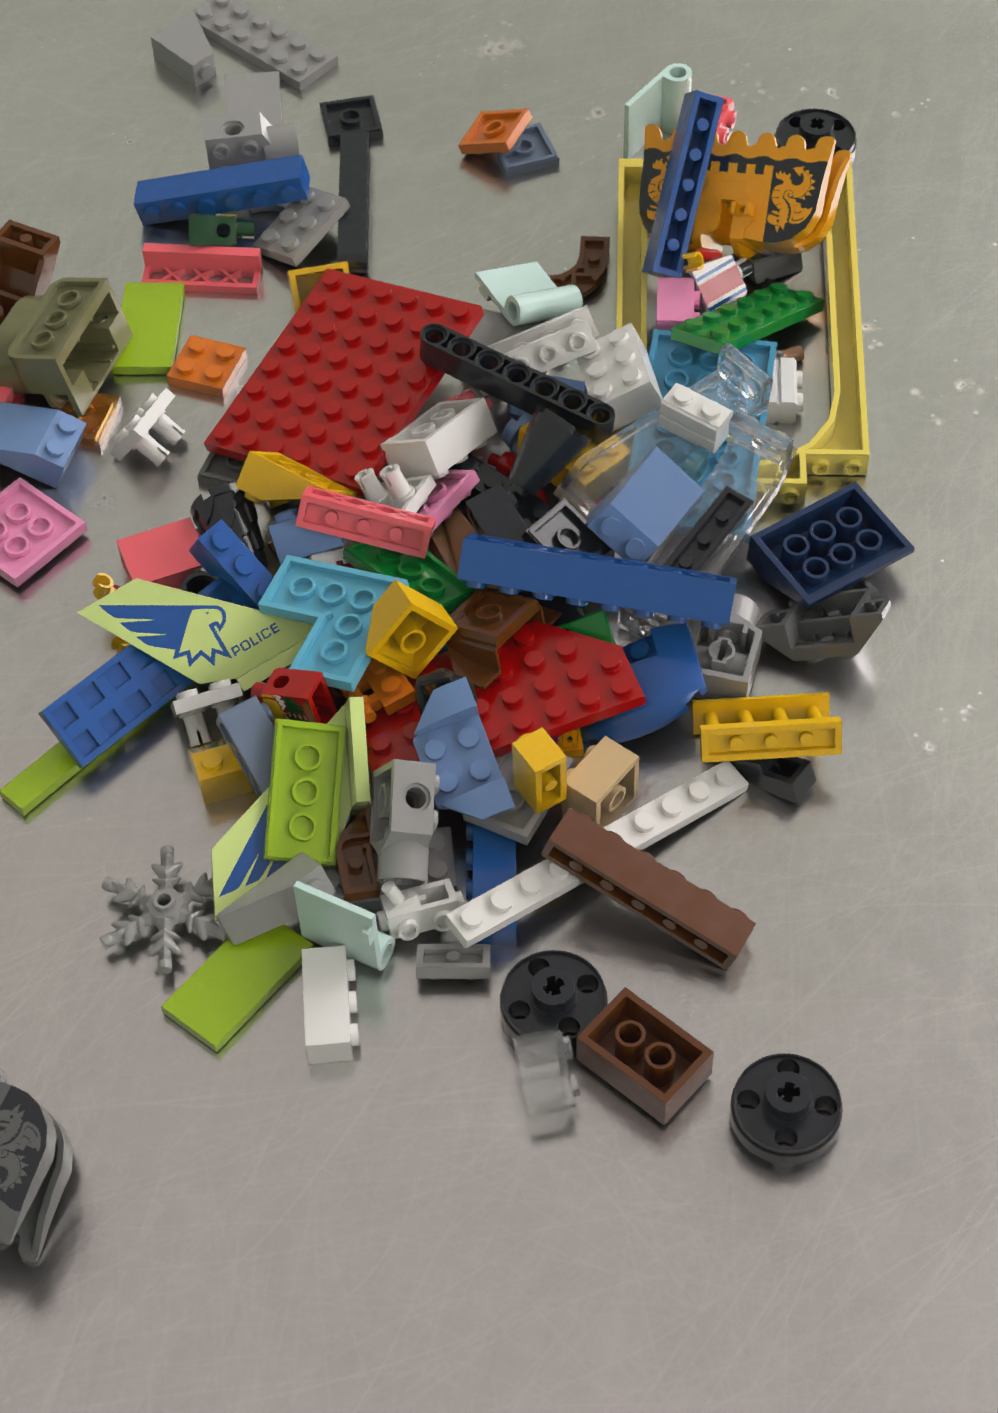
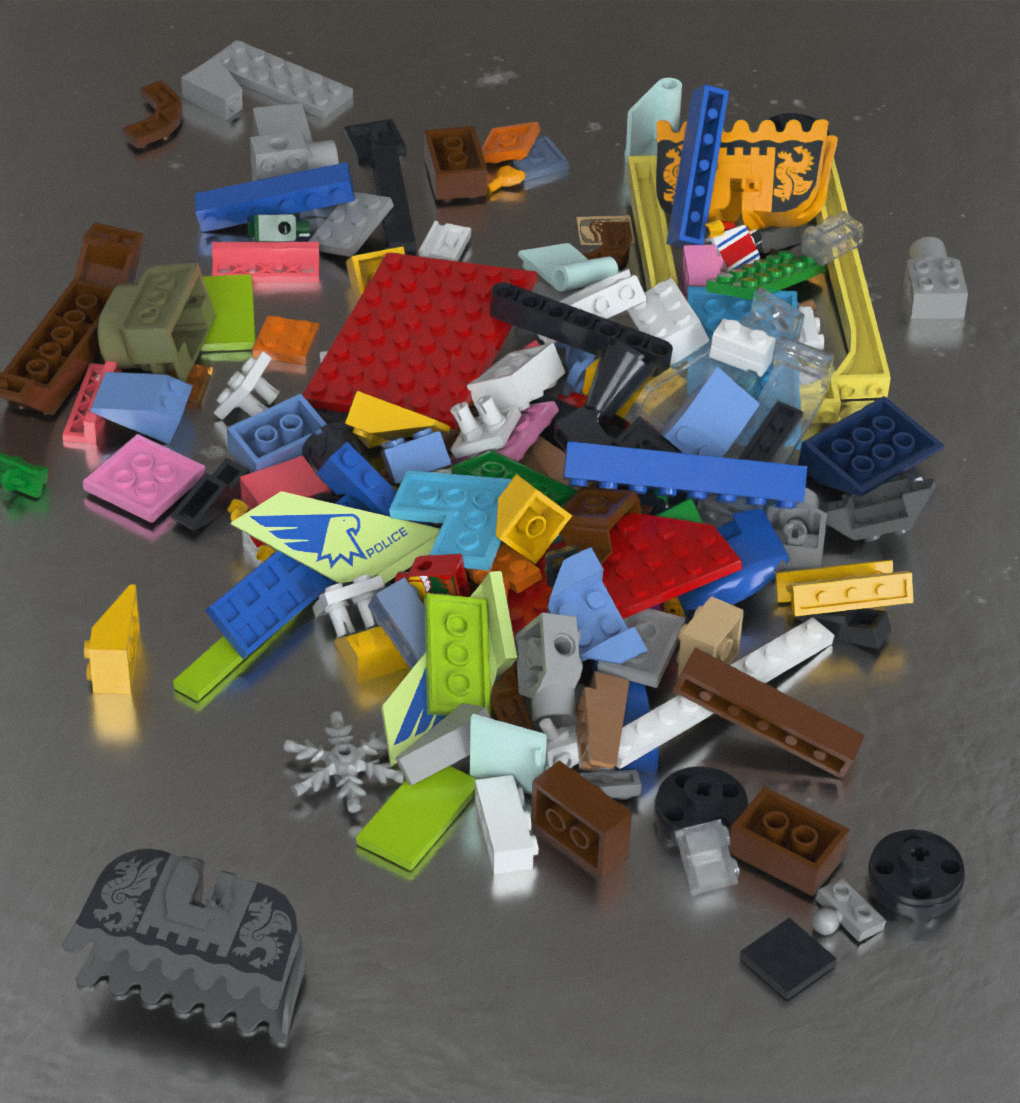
camera: 10 degrees left, 10 degrees down
coral fence [295,486,436,559] -> none
yellow brick [512,727,567,814] -> none
none -> reddish brown plate [123,80,182,148]
none -> black slope [170,457,250,531]
none -> medium blue brick [227,393,327,473]
none -> white plate [418,221,471,261]
none -> reddish brown brick [424,126,487,200]
none -> light orange rock [487,165,526,194]
none -> reddish brown brick [531,760,632,877]
none -> medium nougat wedge [575,672,629,771]
none -> sticker [576,215,635,245]
none -> black tile [740,918,837,1000]
none -> clear brick [801,211,864,266]
none -> light grey plate [812,878,886,942]
none -> light grey brick [903,237,968,319]

